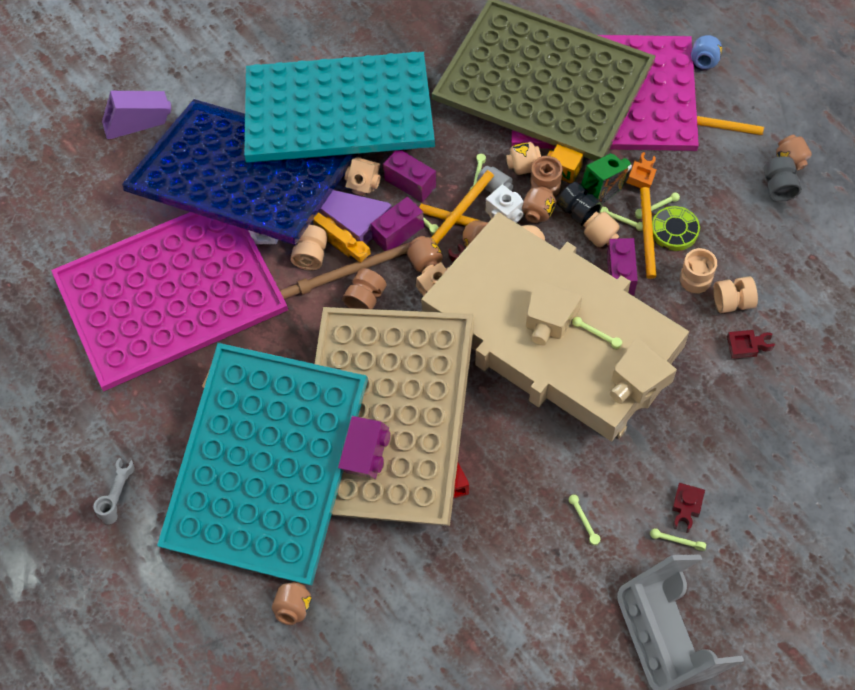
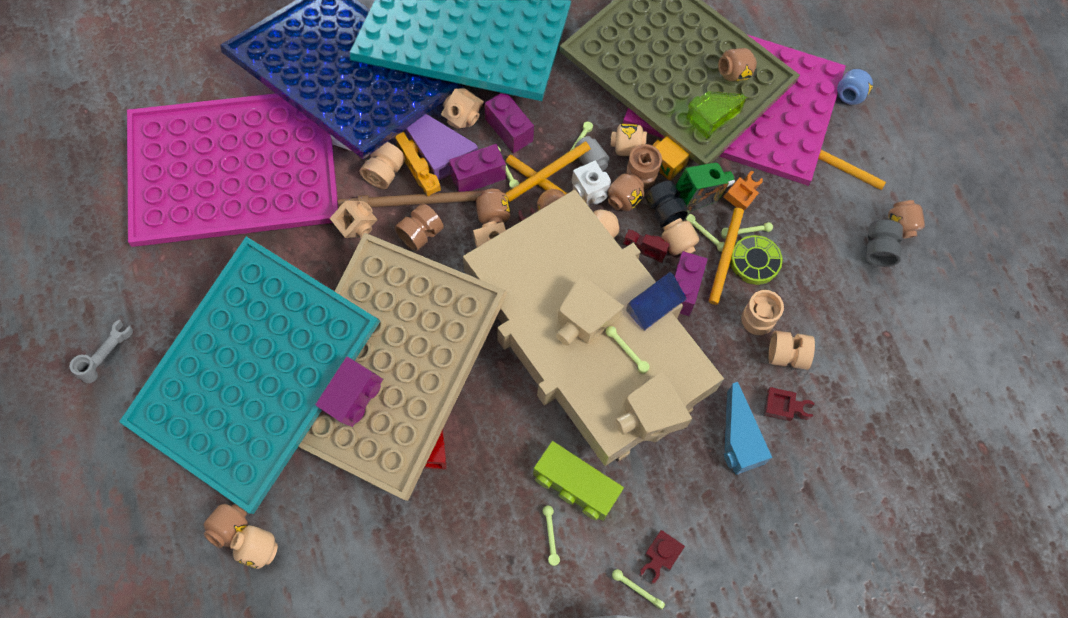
camera: 10 degrees right, 5 degrees up
none -> light nougat head [230,526,278,569]
none -> light nougat brick [330,201,377,238]
none -> lime brick [533,441,624,521]
none -> dark red plate [623,229,670,263]
none -> clear blue slope [626,272,687,331]
none -> clear neon green slope [686,91,747,138]
none -> nougat head [718,48,757,82]
none -> dark azure slope [724,382,772,475]

